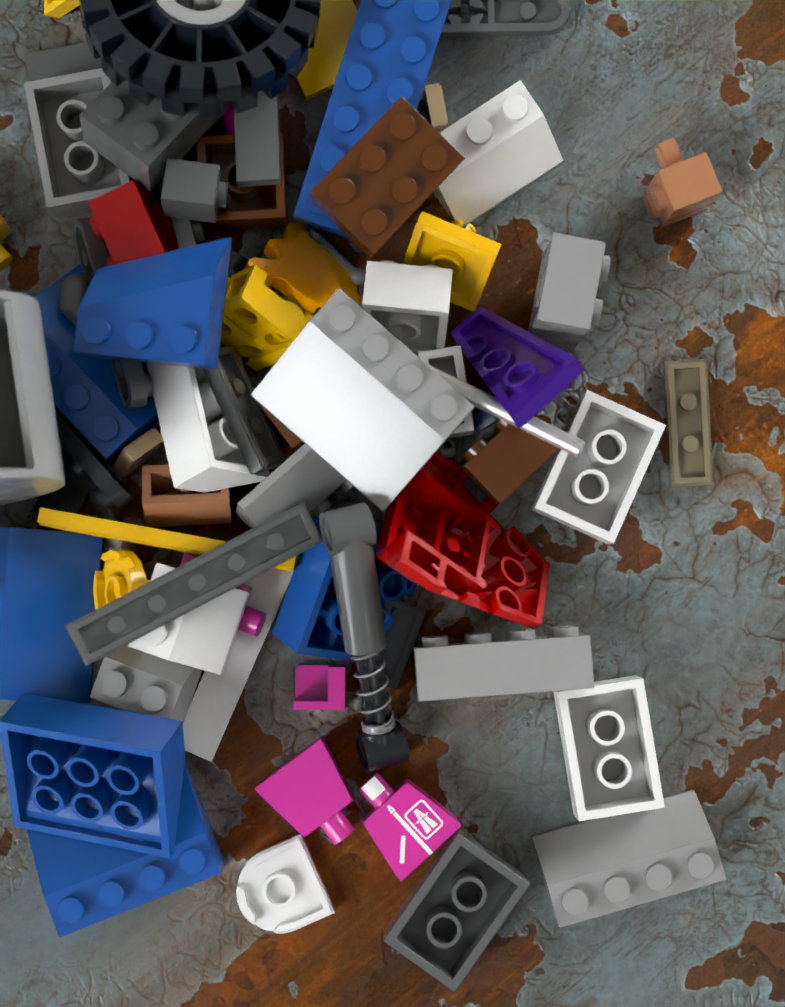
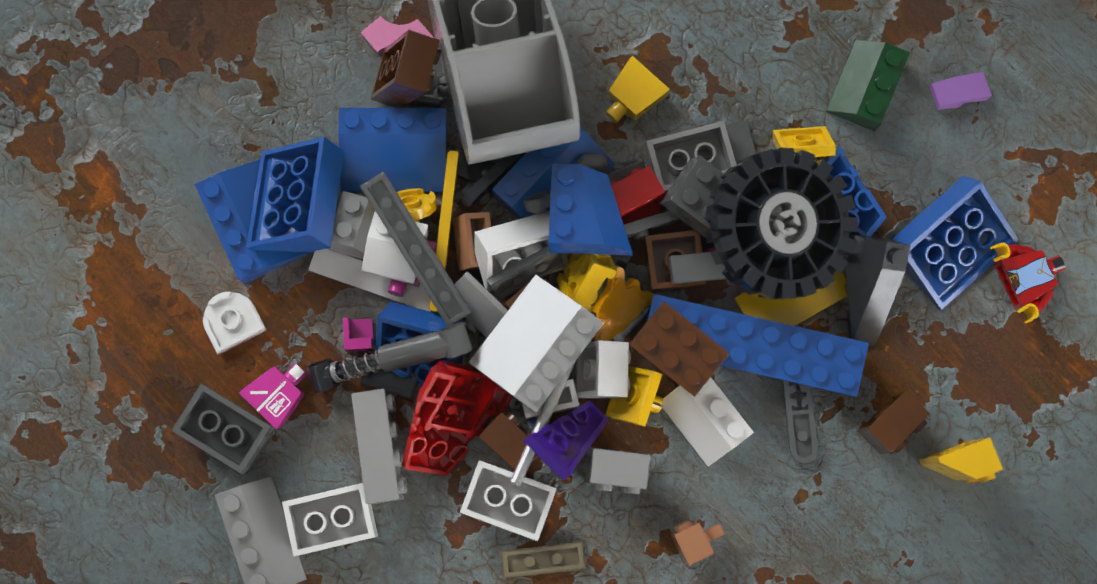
camera: 85 degrees right, 5 degrees down
tan tile [113,428,163,477] -> none
dark grey brick [161,158,228,223] -> none
dark pink torso [255,736,355,845] -> none
tan tile [424,83,448,133] -> none

